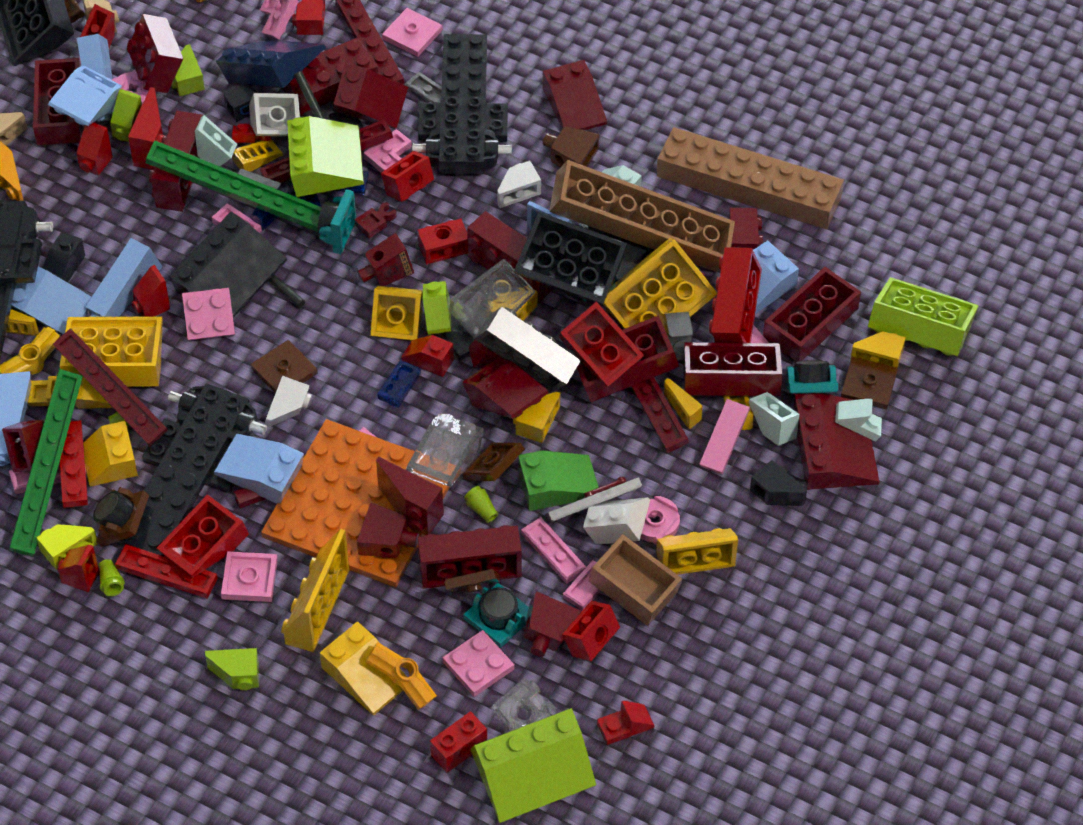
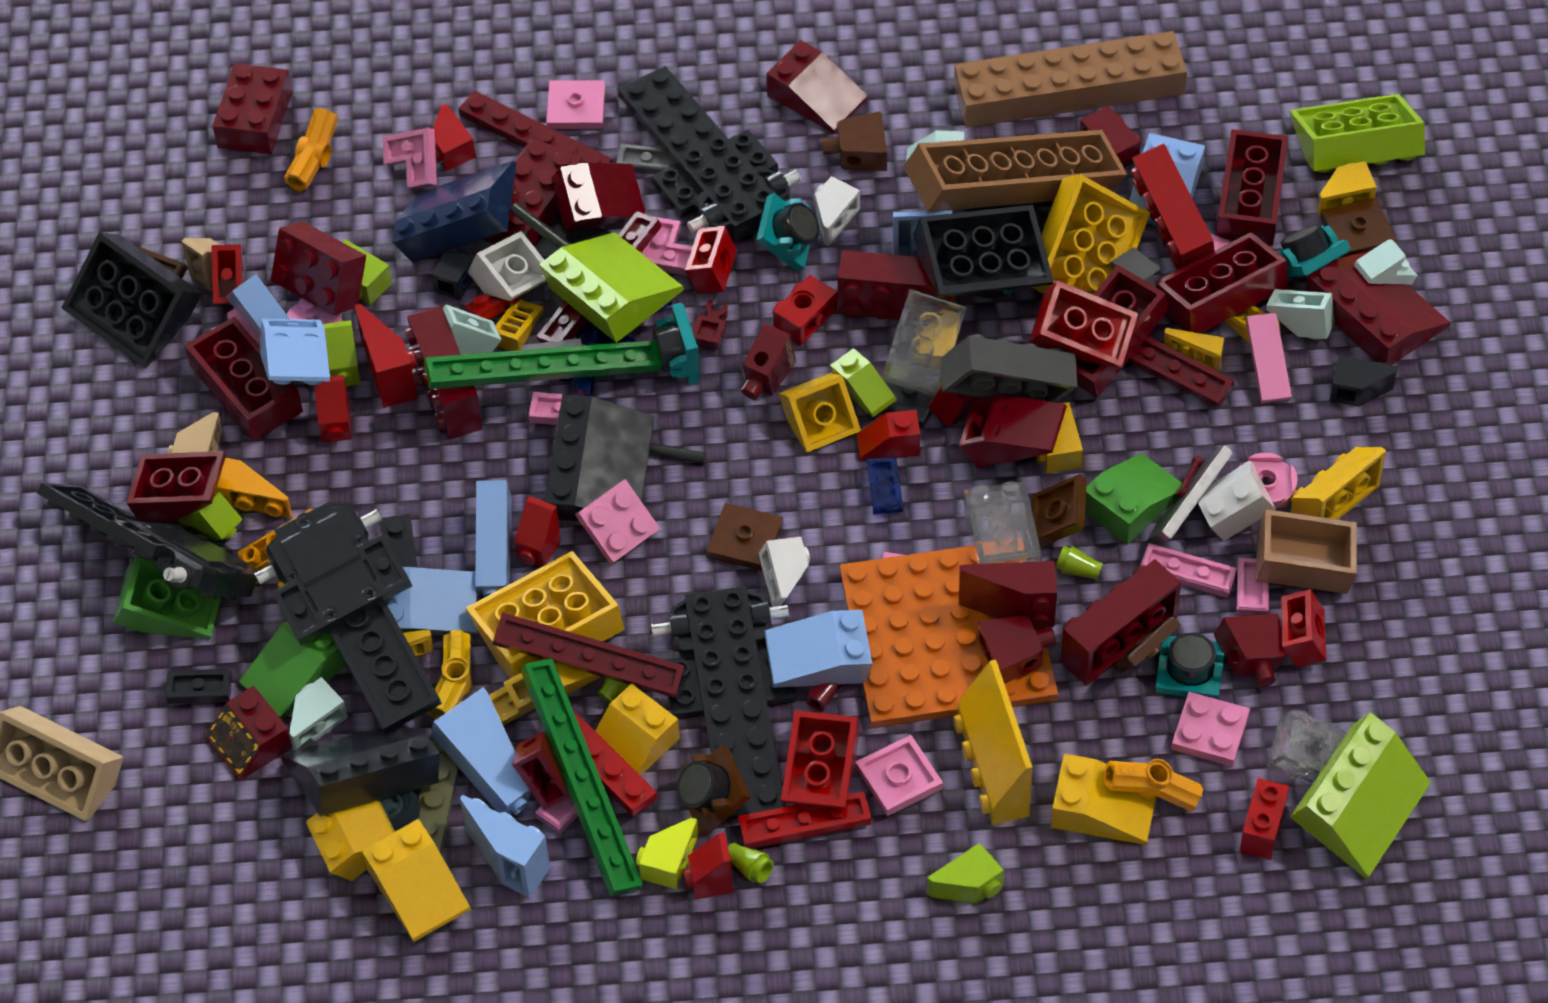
camera: 30 degrees left, 0 degrees up
red slope [597,701,655,745] -> none
none -> piece [756,193,819,272]

